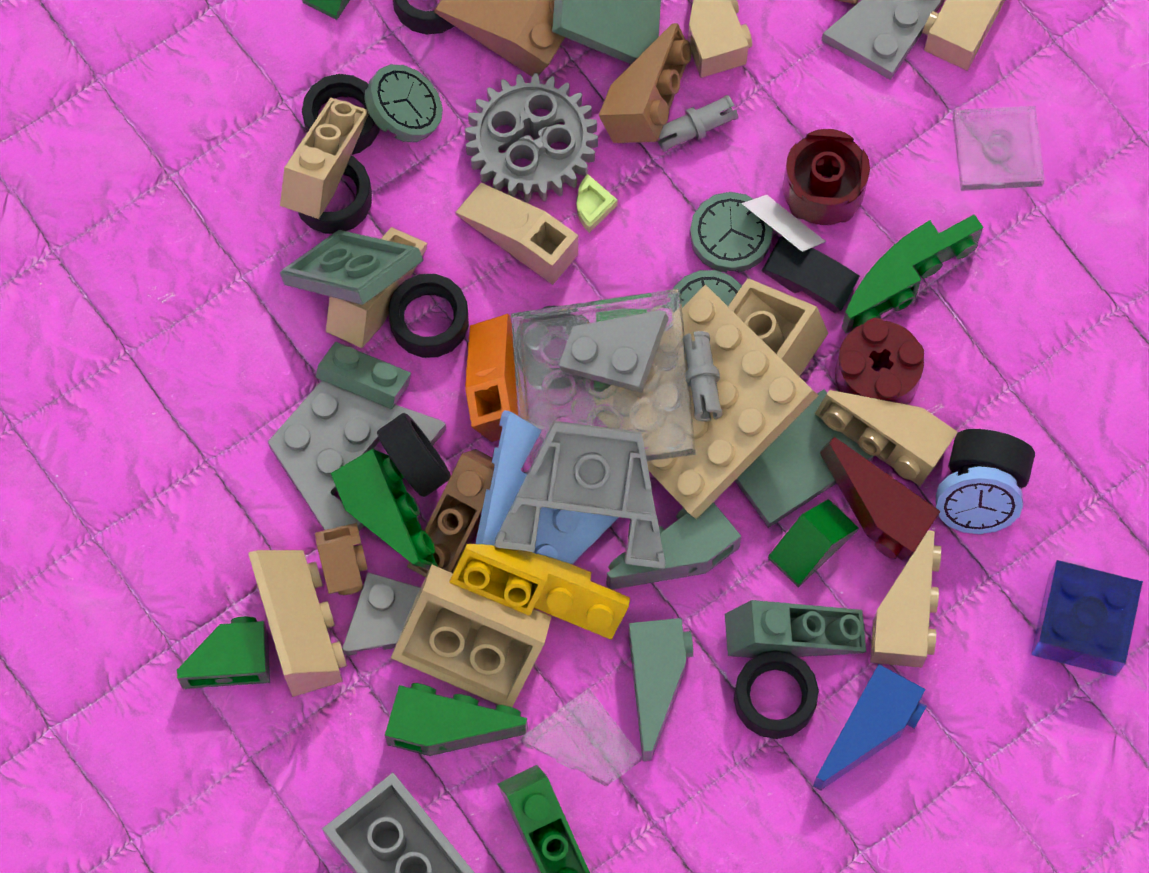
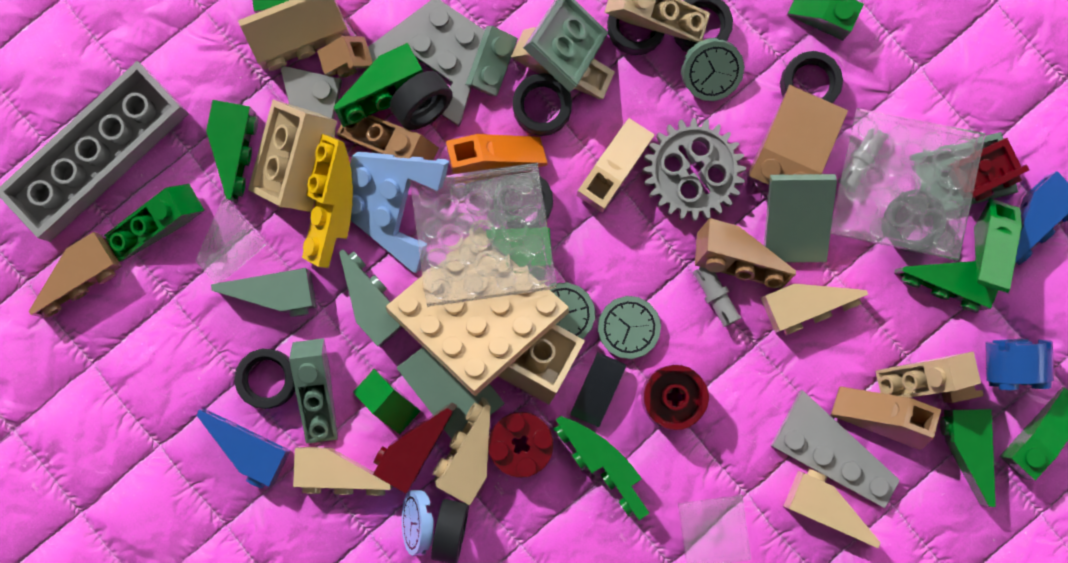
camera: 85 degrees right, 15 degrees up
light grey wing [495,421,665,569] -> none
light grey wing [559,310,668,393] -> none
yellowish green tile [576,174,618,233] -> none
light grey pin [682,331,723,421] -> none
white sticker [742,195,826,252] -> none

